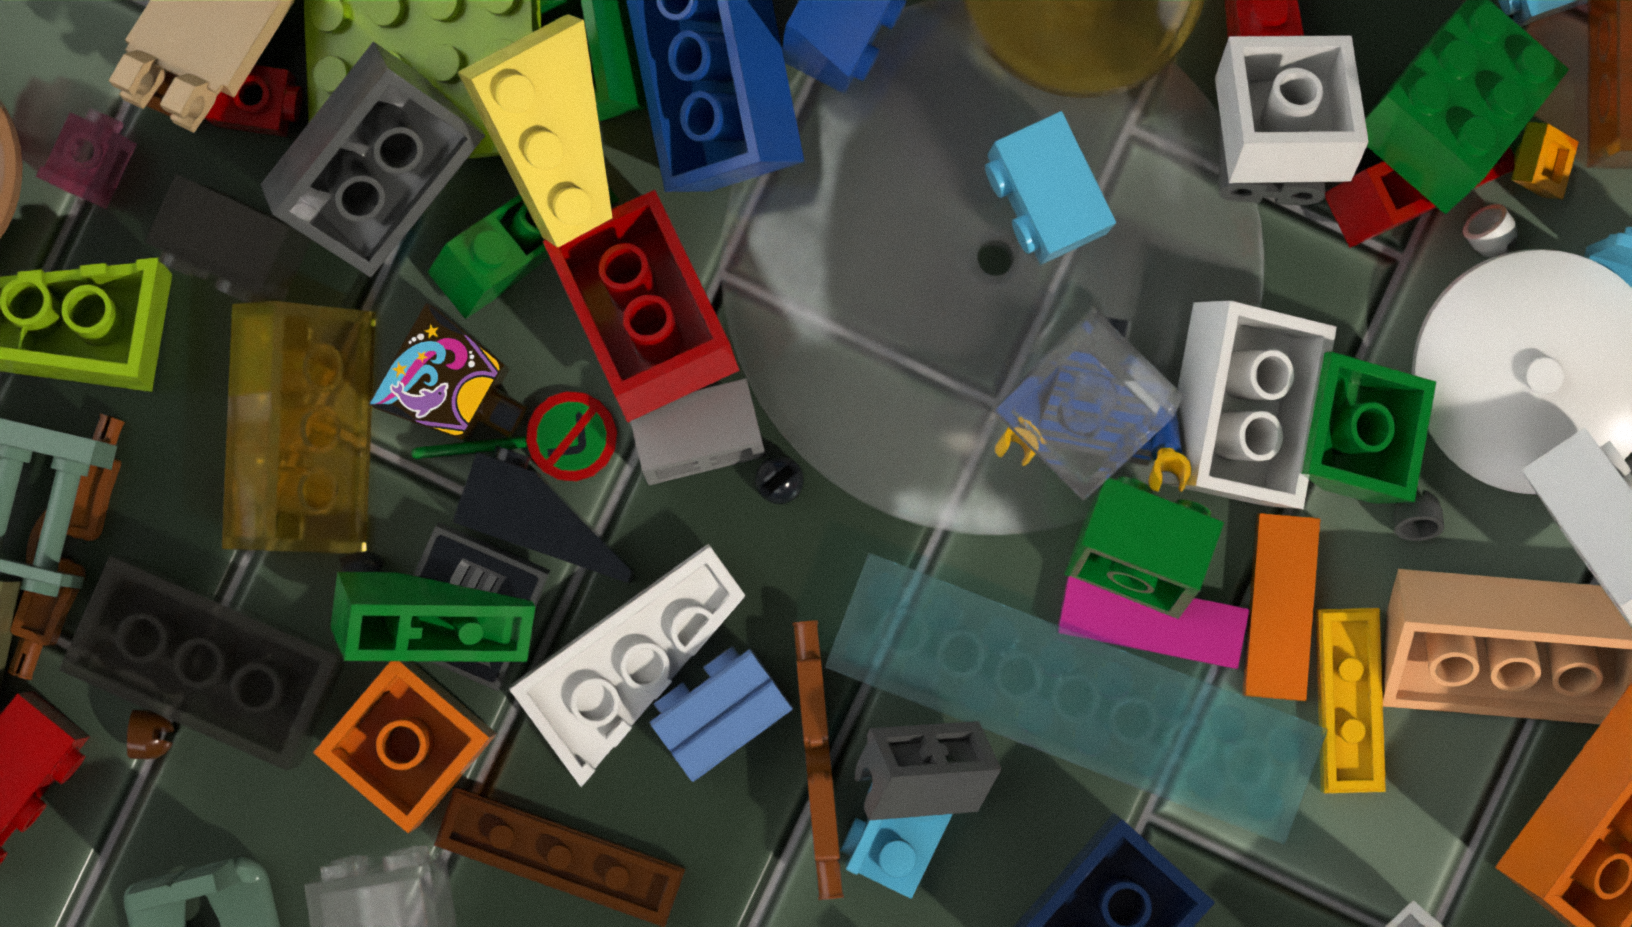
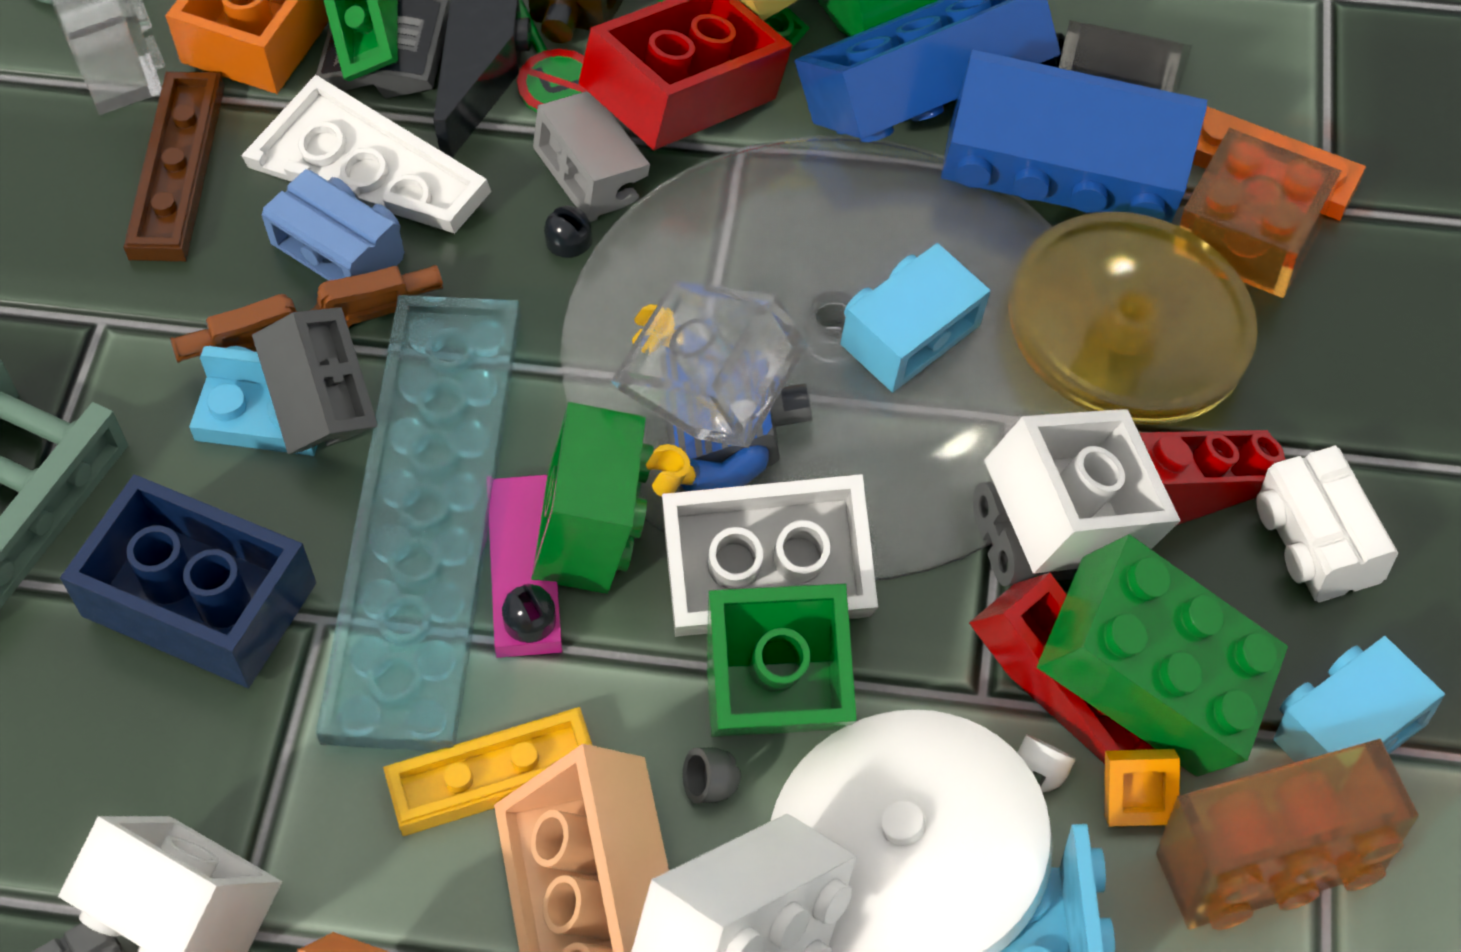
camera: 75 degrees right, 30 degrees down
orange tile [1242,513,1321,701] -> none
none -> black hinge [502,583,556,643]

